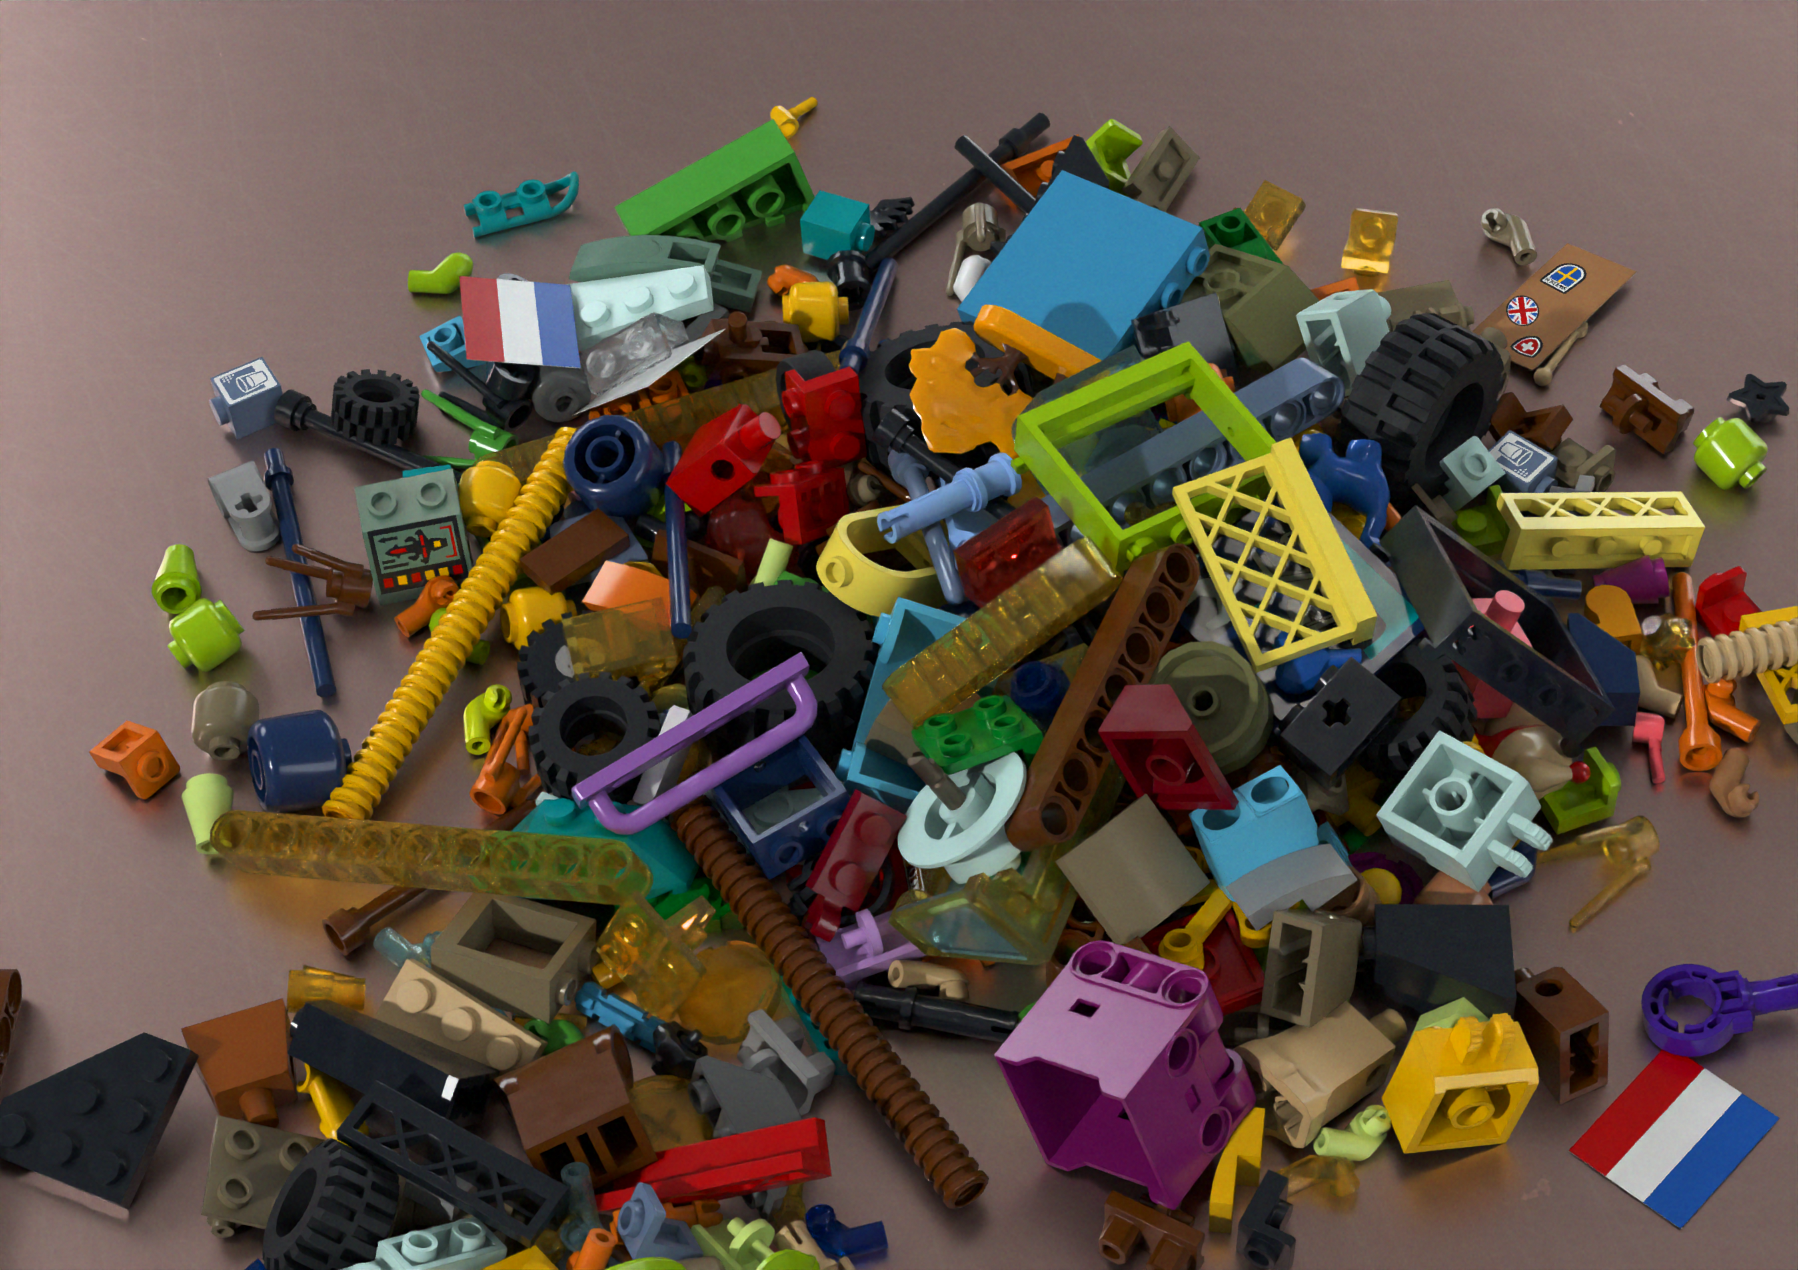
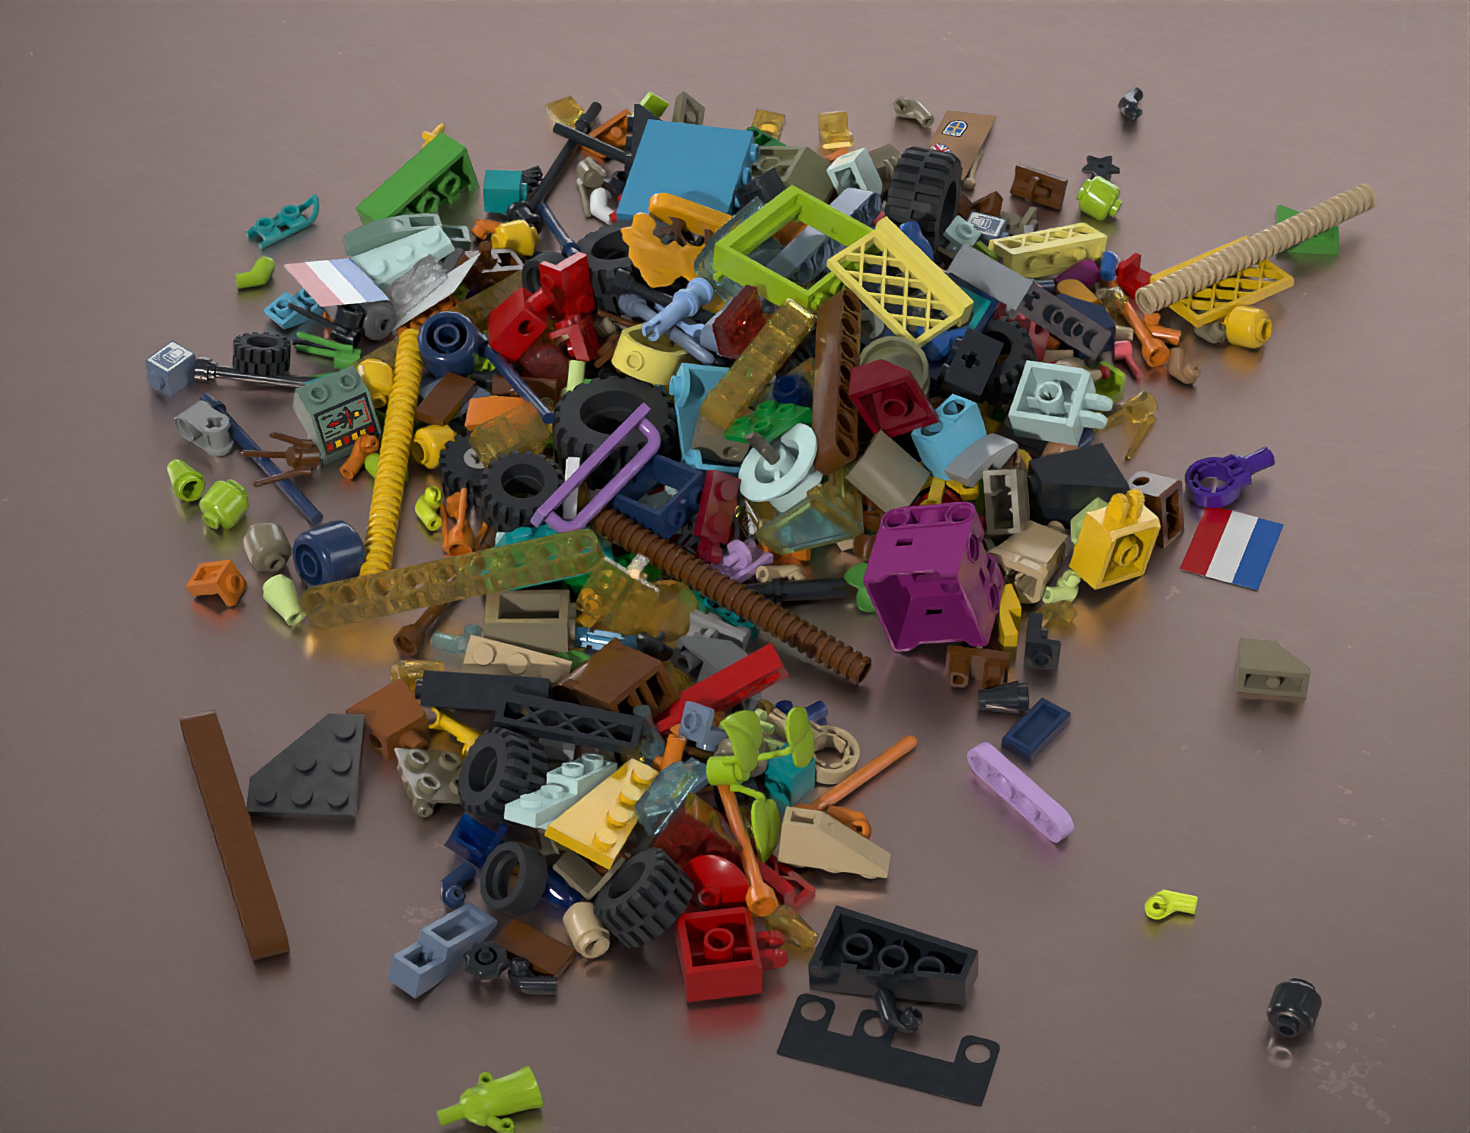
camera: 25 degrees left, 5 degrees down
none -> clear yellow tile [545,96,585,126]
none -> blue arm [1099,250,1121,281]

